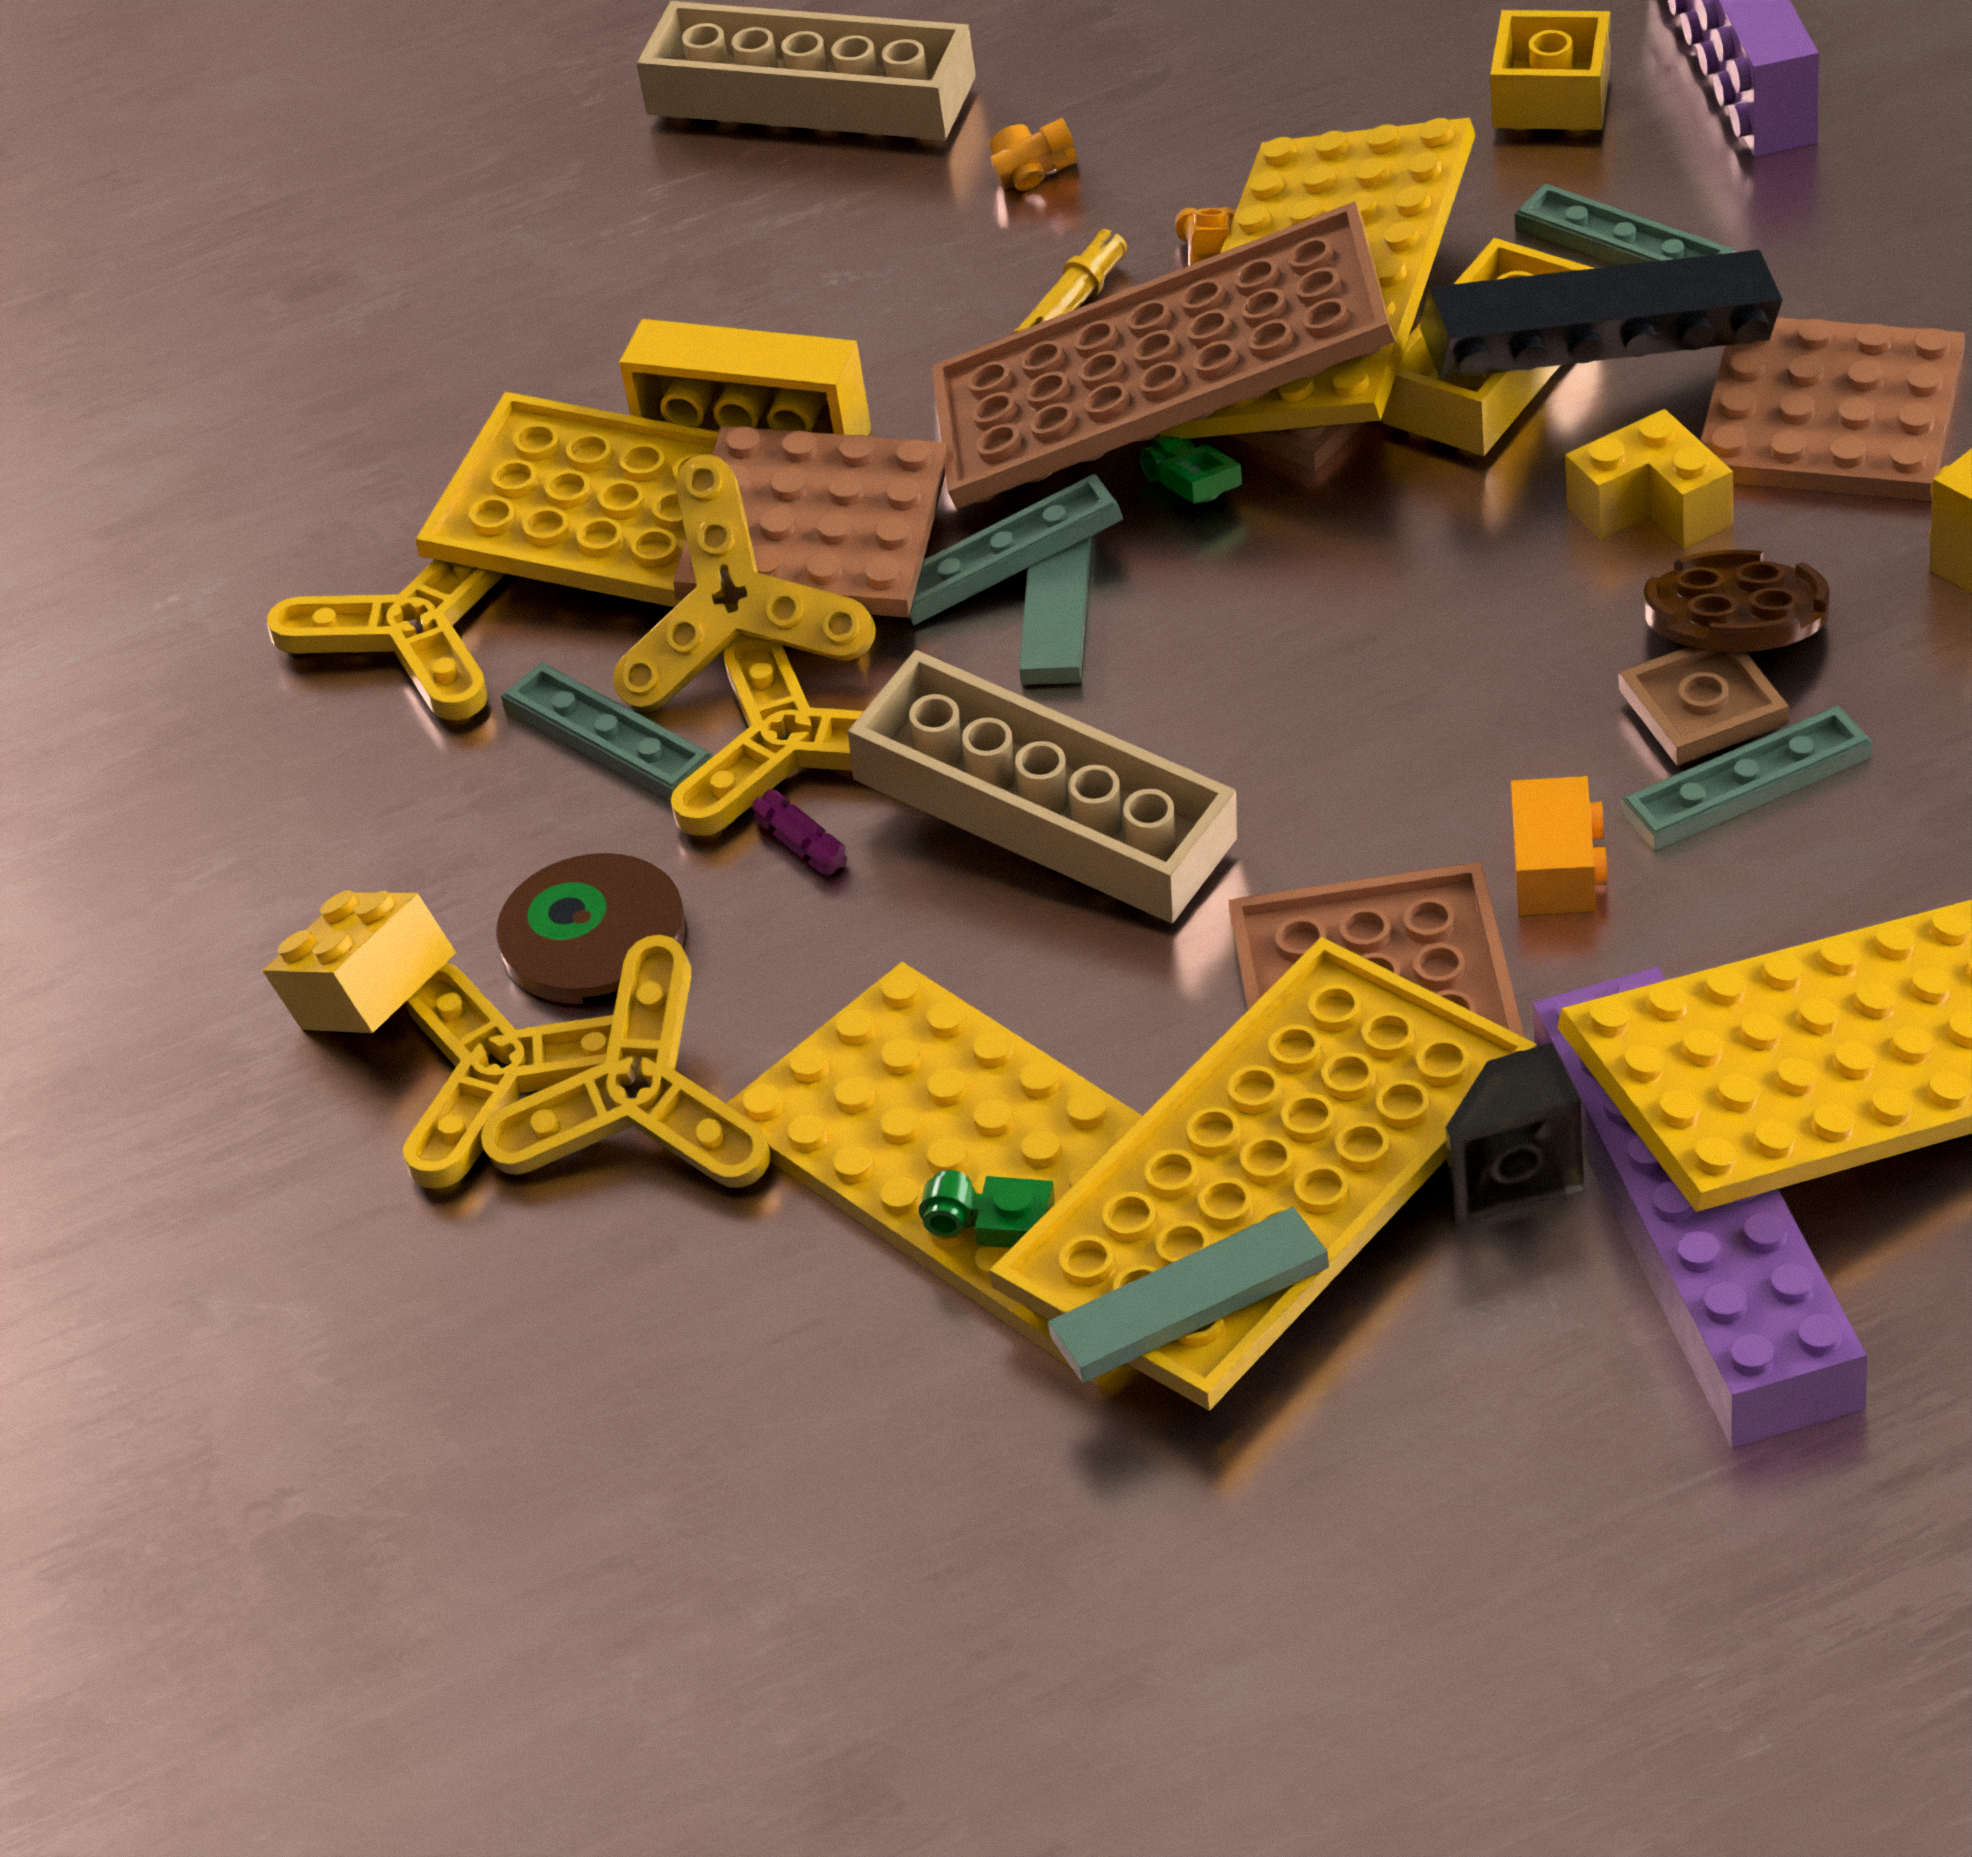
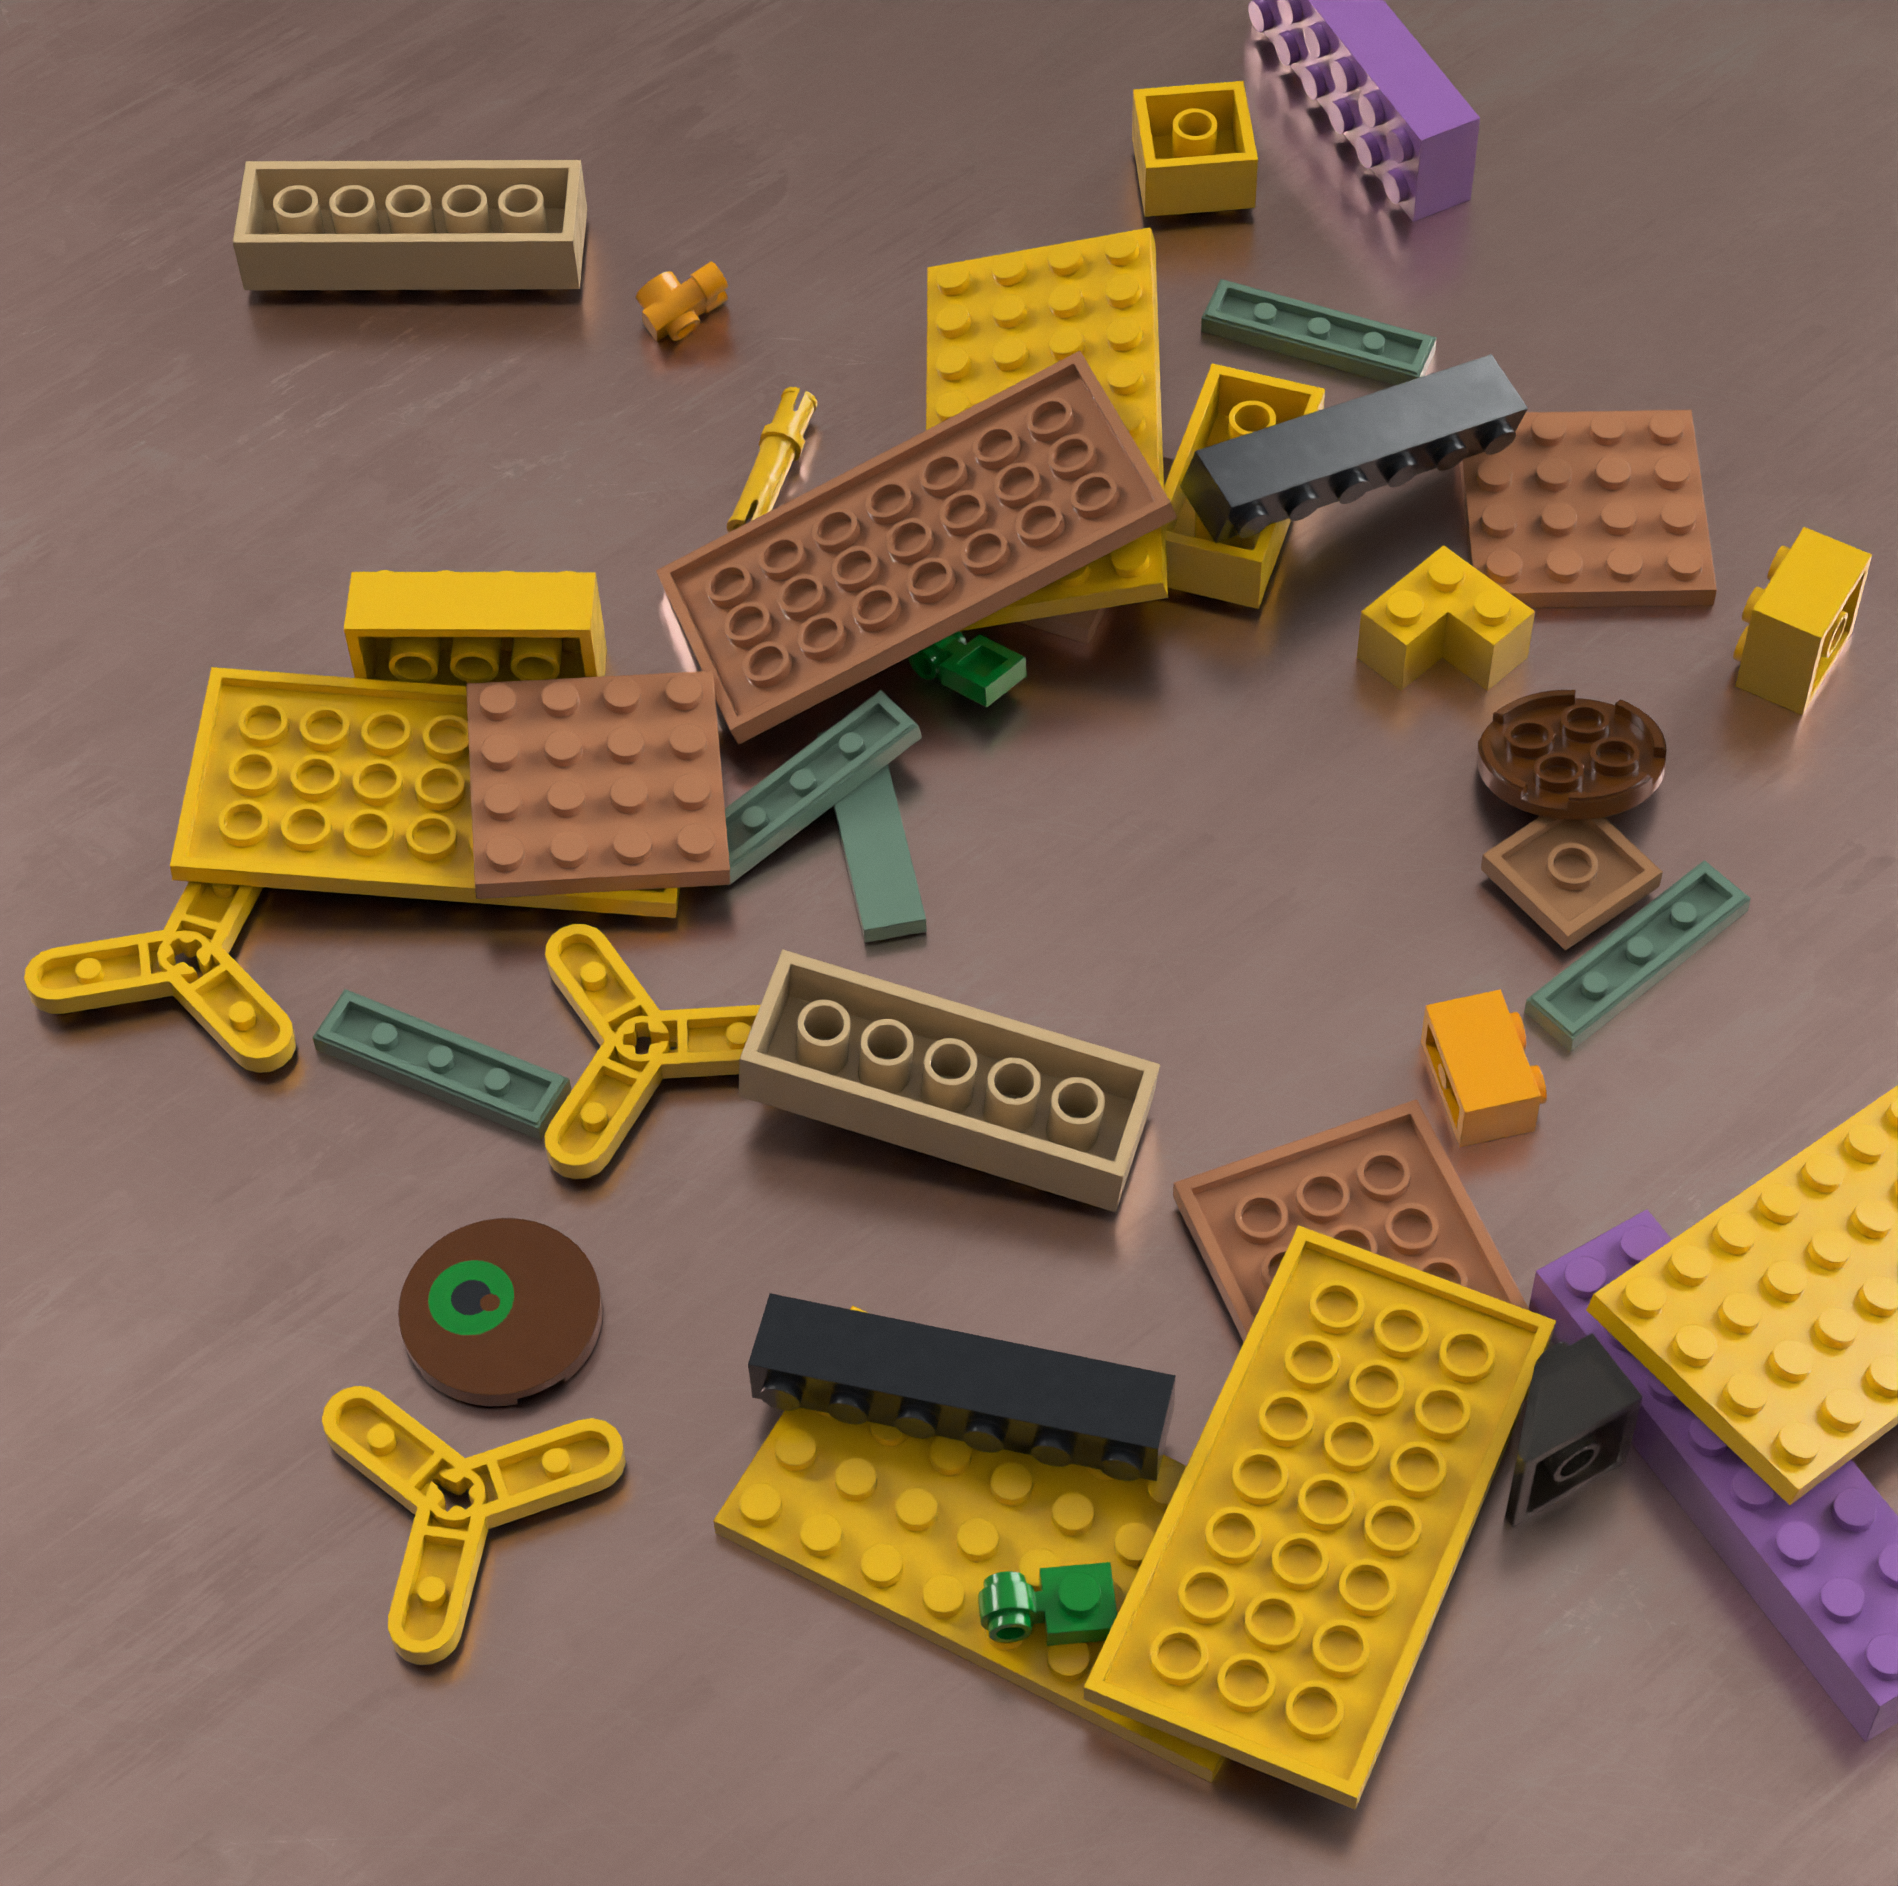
camera: 20 degrees left, 10 degrees up
yellow brick [262,890,456,1033] -> none
yellow piece [481,935,771,1188] -> none
yellow piece [613,454,876,712] -> none
magenta axle [752,790,847,876] -> none
sand green tile [1048,1207,1329,1383] -> none
light orange plate [1175,207,1236,266] -> none
none -> black brick [748,1293,1176,1481]

